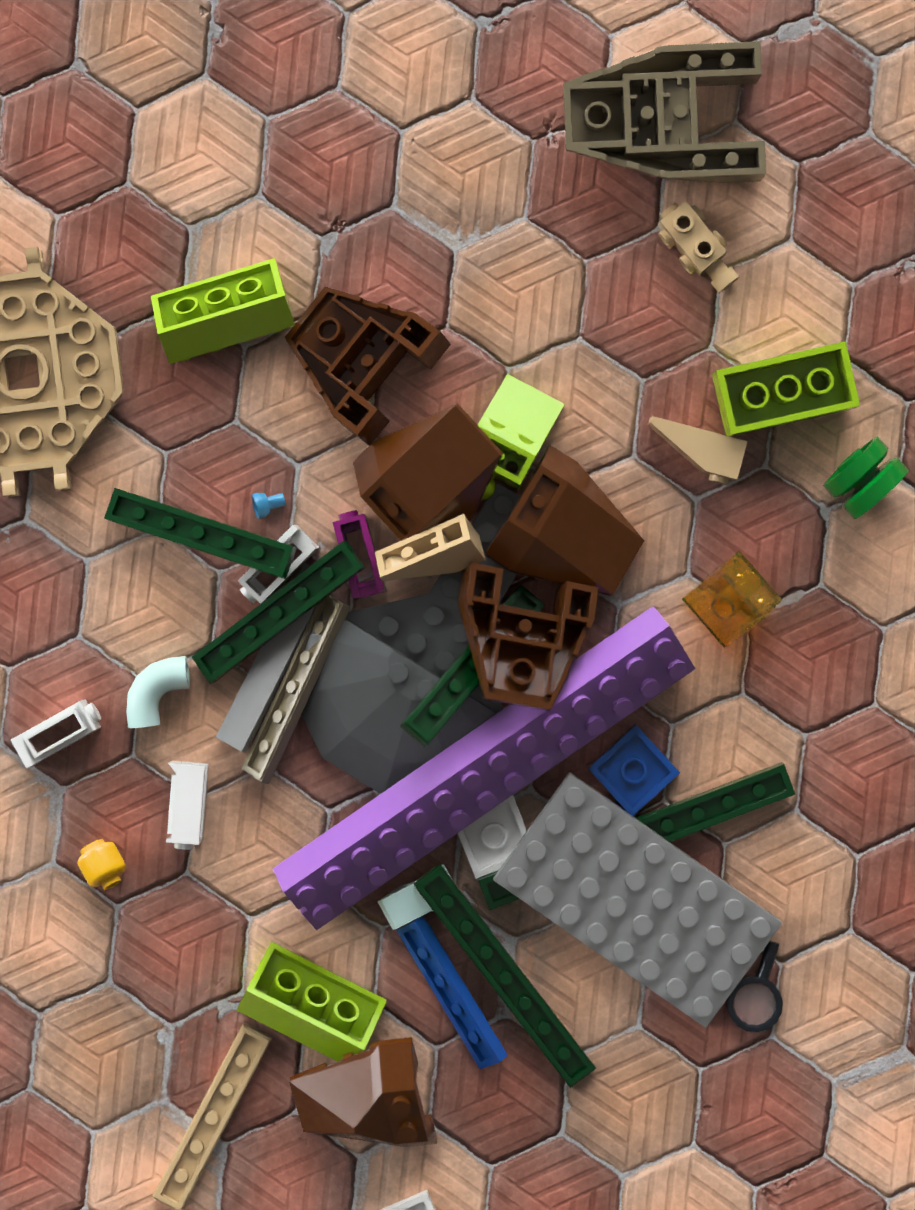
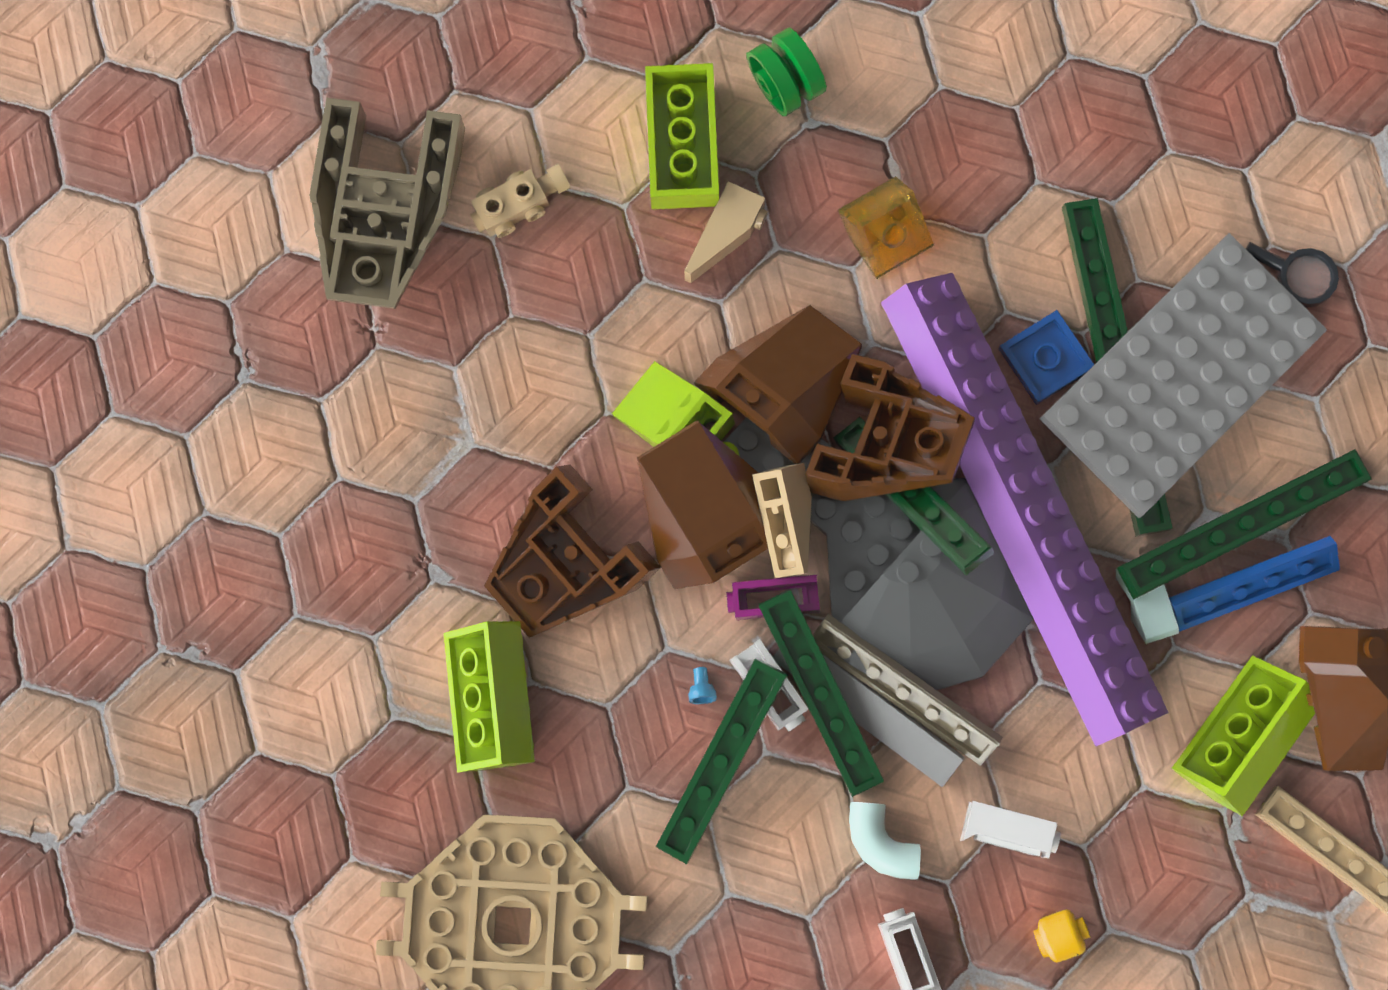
camera: 75 degrees left, 10 degrees down
white tile [458,795,527,879] -> none

